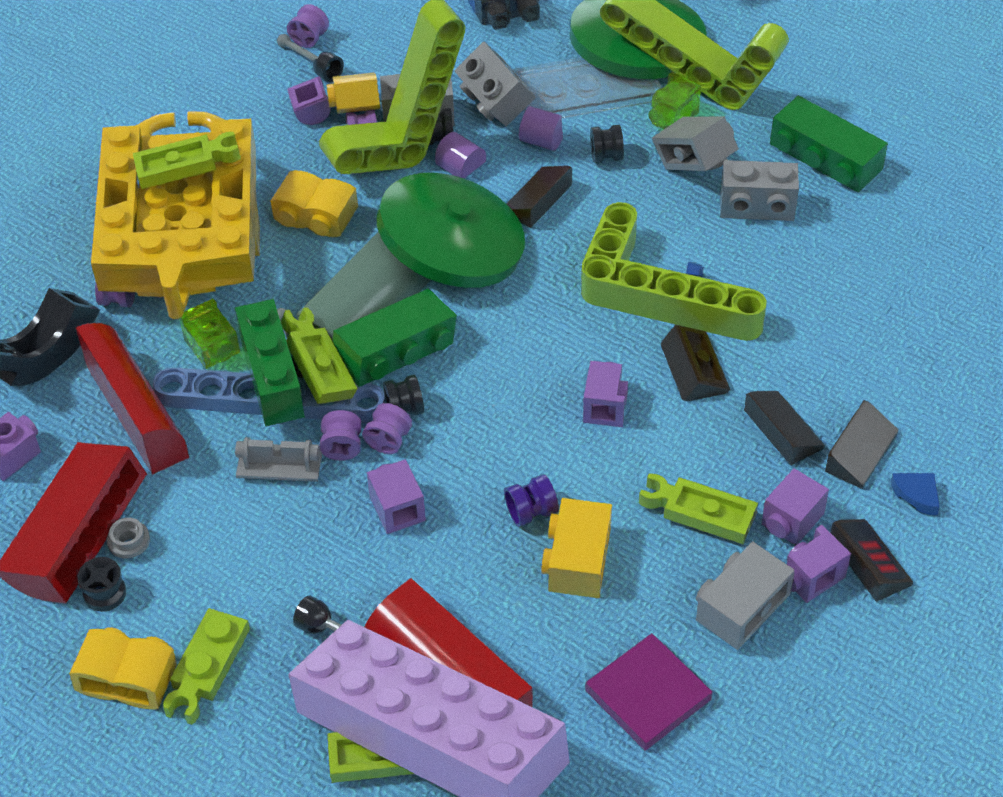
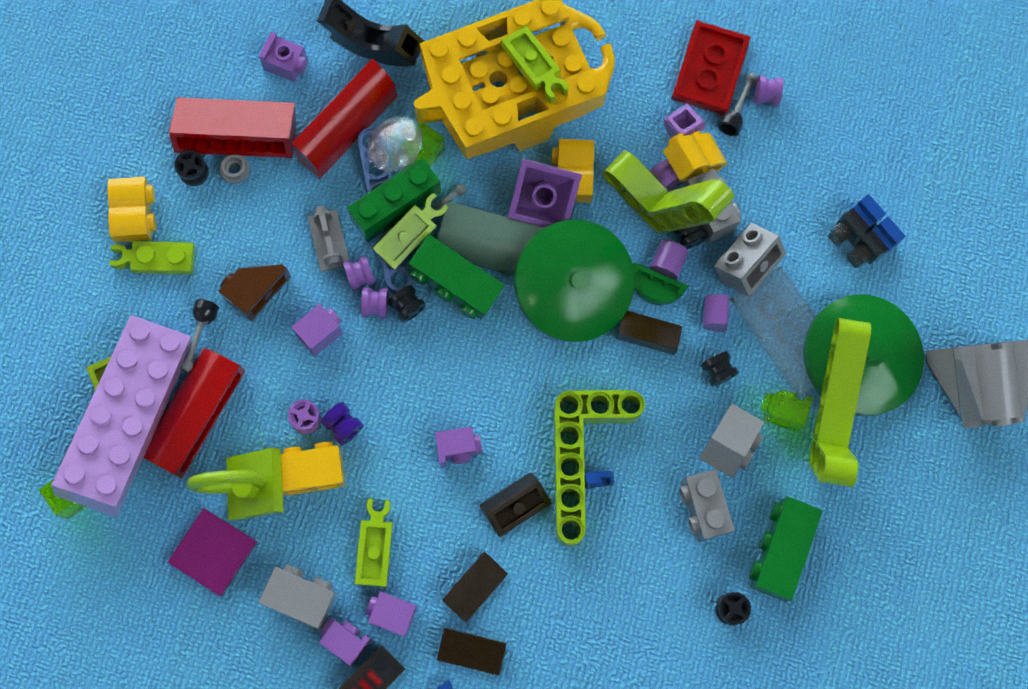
camera: 65 degrees right, 25 degrees up
none -> lime tile [186,448,284,521]
none -> reddish brown slope [218,264,291,321]
none -> medium lavender wheel [288,399,322,435]
none -> clear dish [367,116,423,171]
none -> medium lavender slope [508,158,582,227]
none -> green tile [633,262,689,305]
none -> red tile [671,20,751,115]
none -> black wheel [715,592,751,626]

